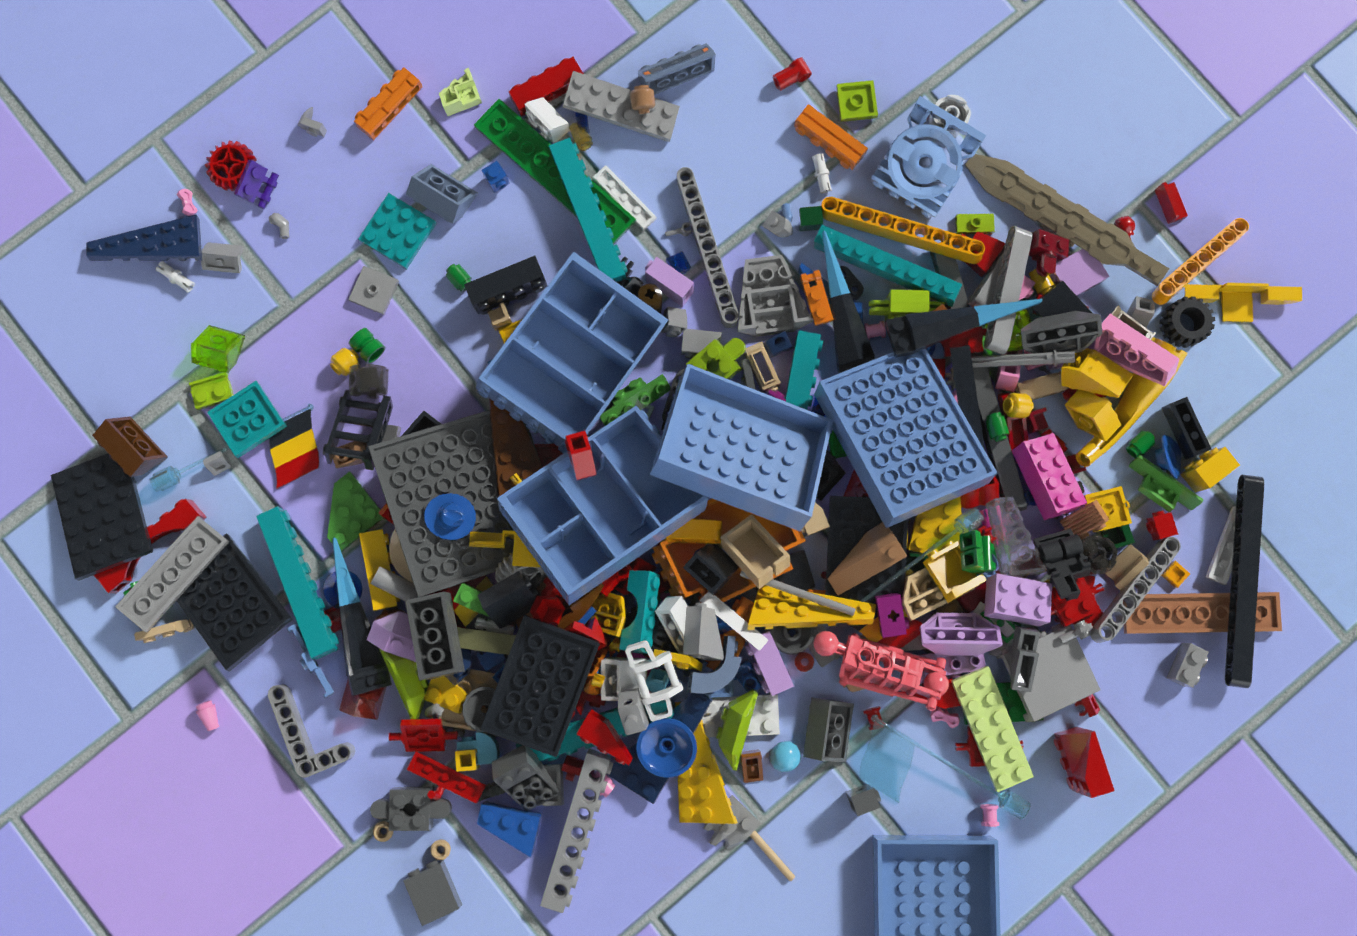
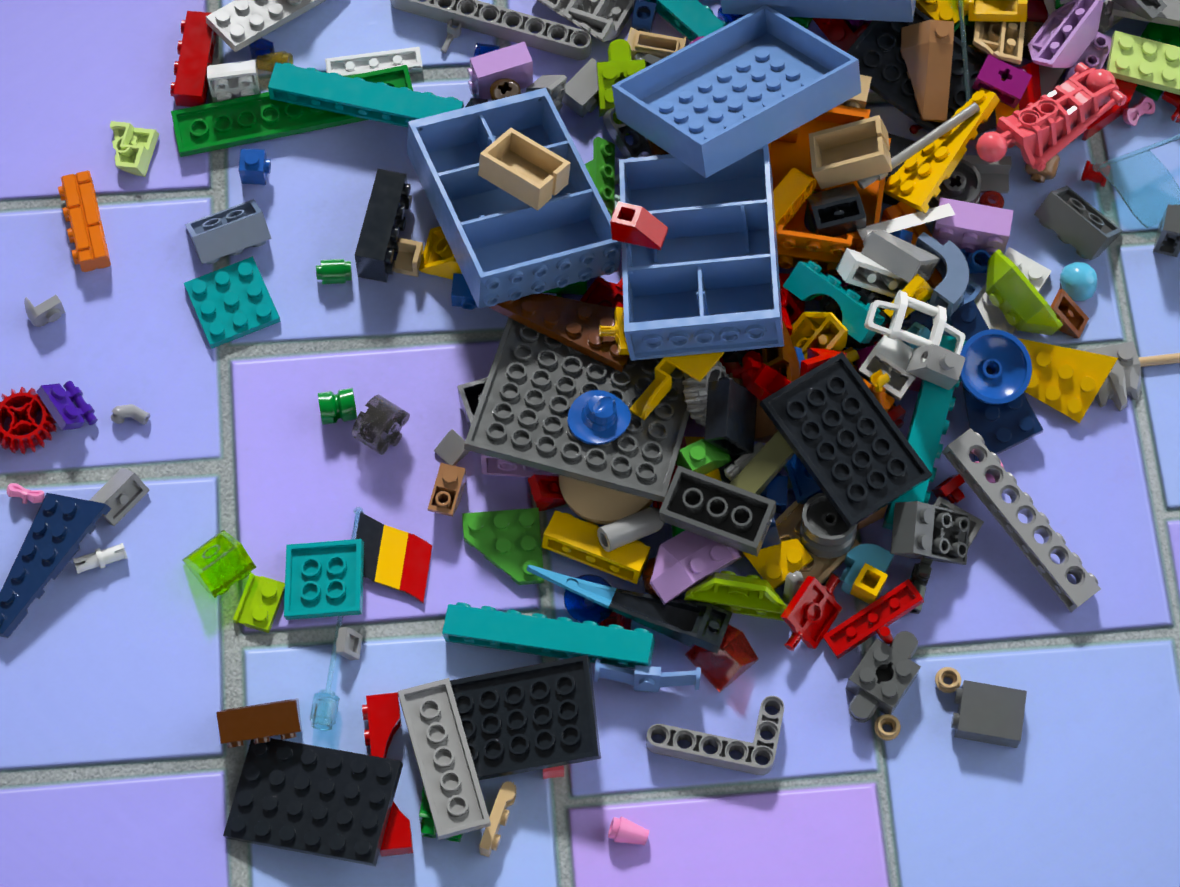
camera: 55 degrees left, 15 degrees down
black fence [323,390,393,470] -> none
yellow head [330,348,359,376] -> none
light grey plate [348,266,399,315] -> none
blue wedge [477,801,542,858] -> none
red slope [577,709,633,765] -> none
none -> tan piece [478,128,571,211]

